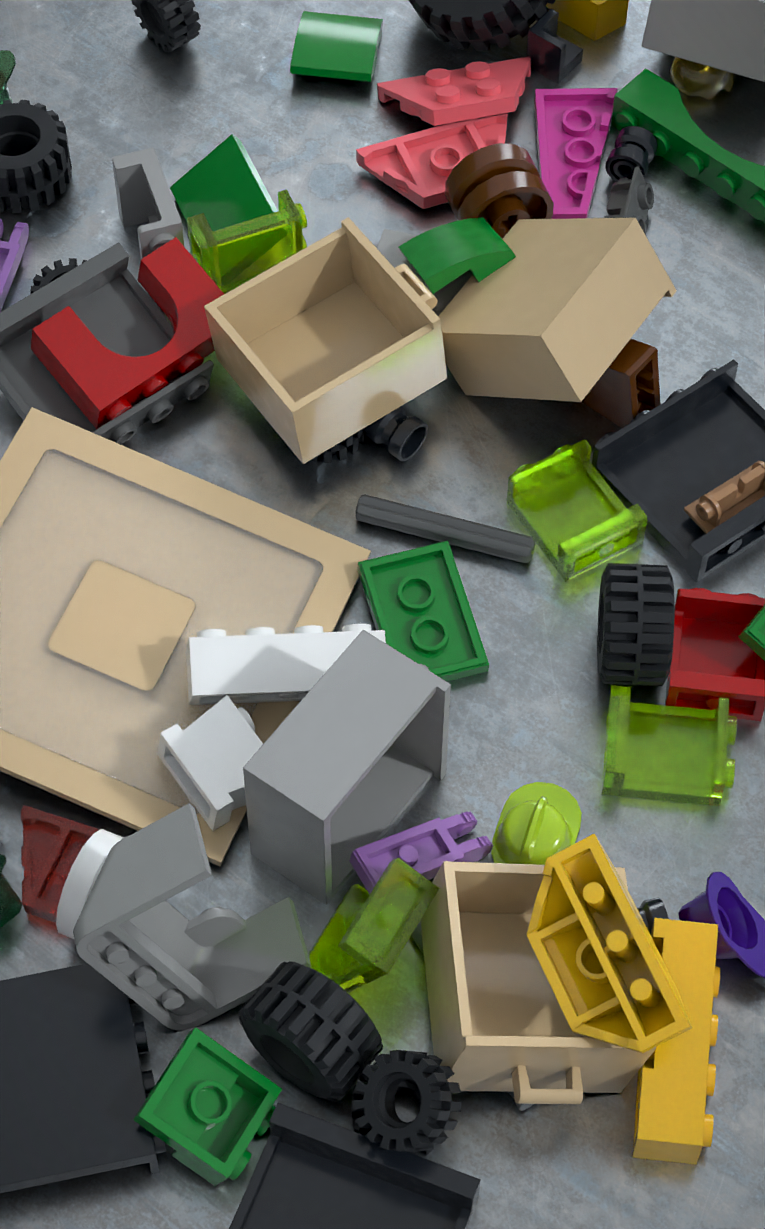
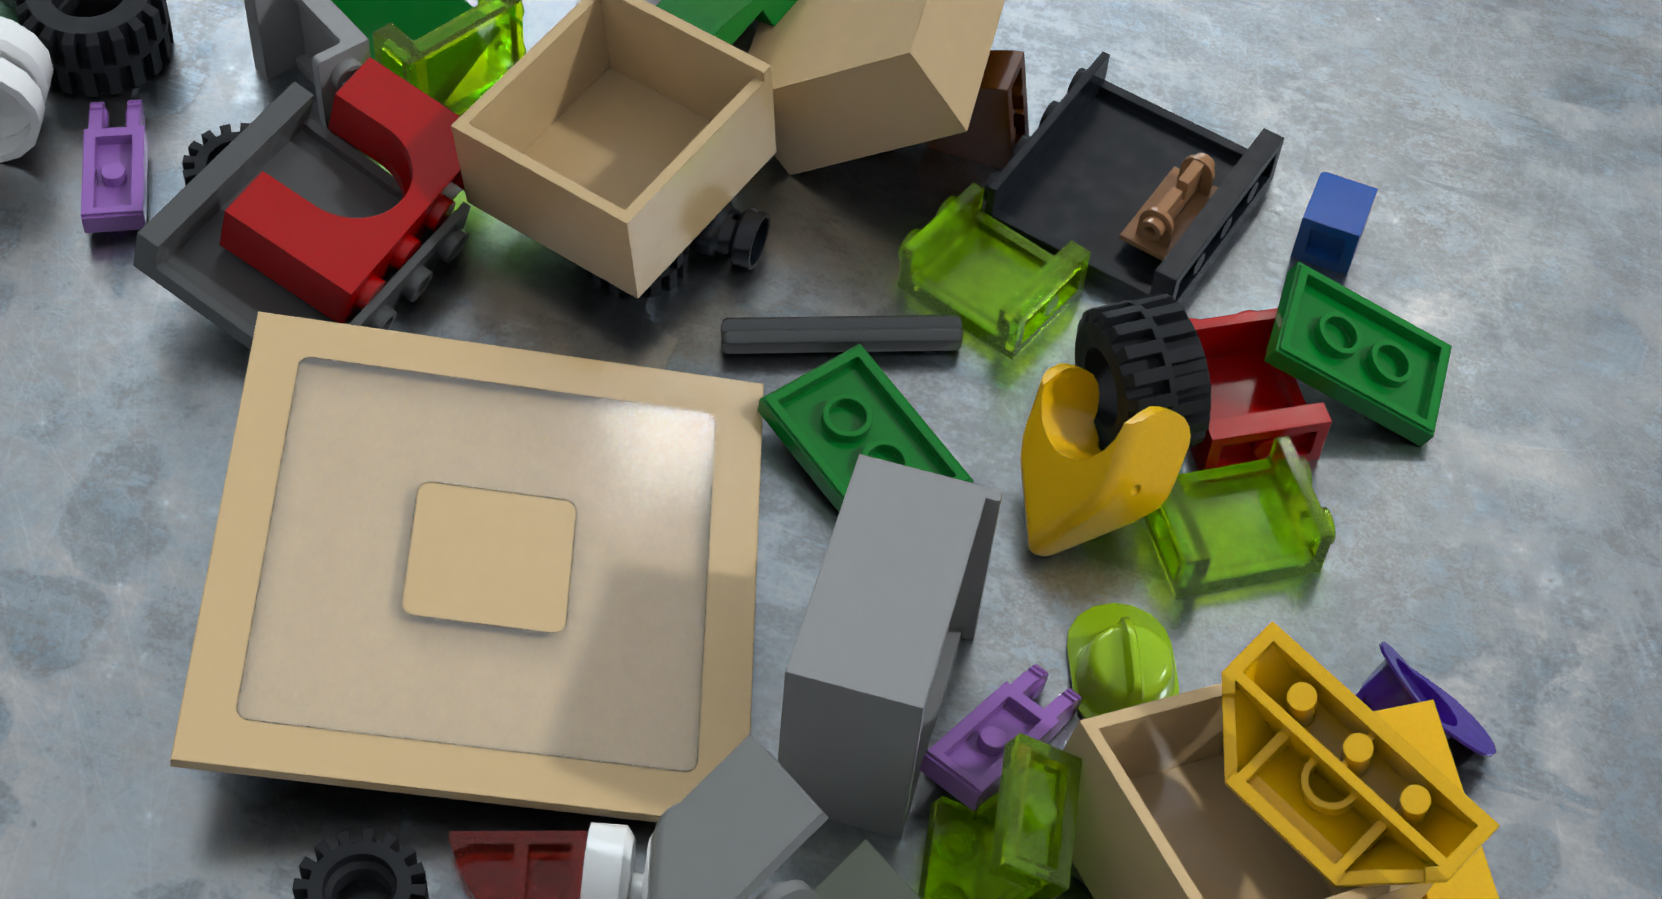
camera: 25 degrees left, 5 degrees down
white hips [157,695,263,831] -> none
white brick [186,624,386,705] -> none
none -> yellow animal [1020,363,1191,557]

